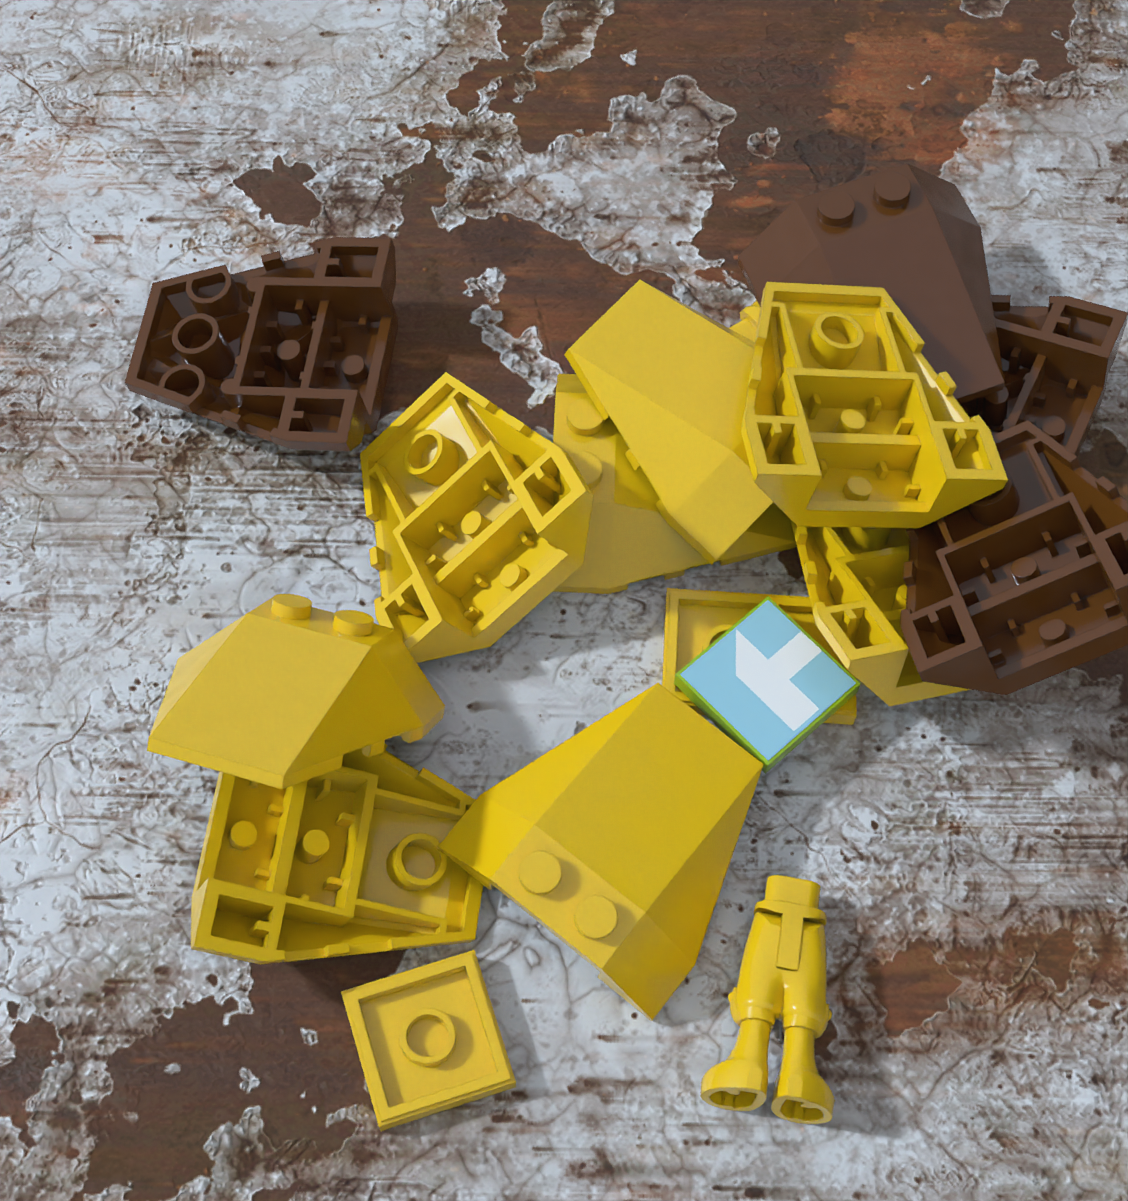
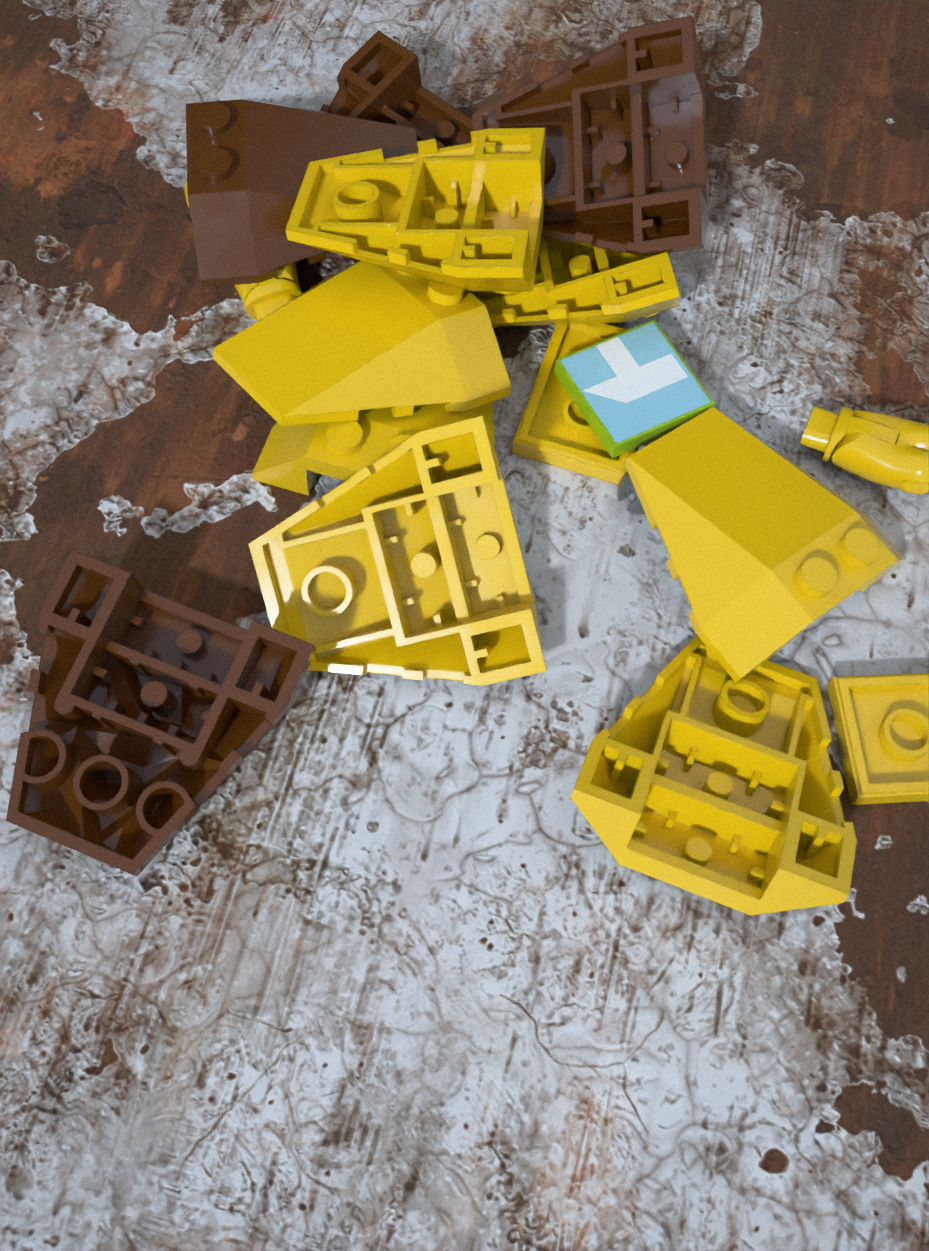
camera: 80 degrees left, 0 degrees up
yellow wedge [147,594,445,789] -> none

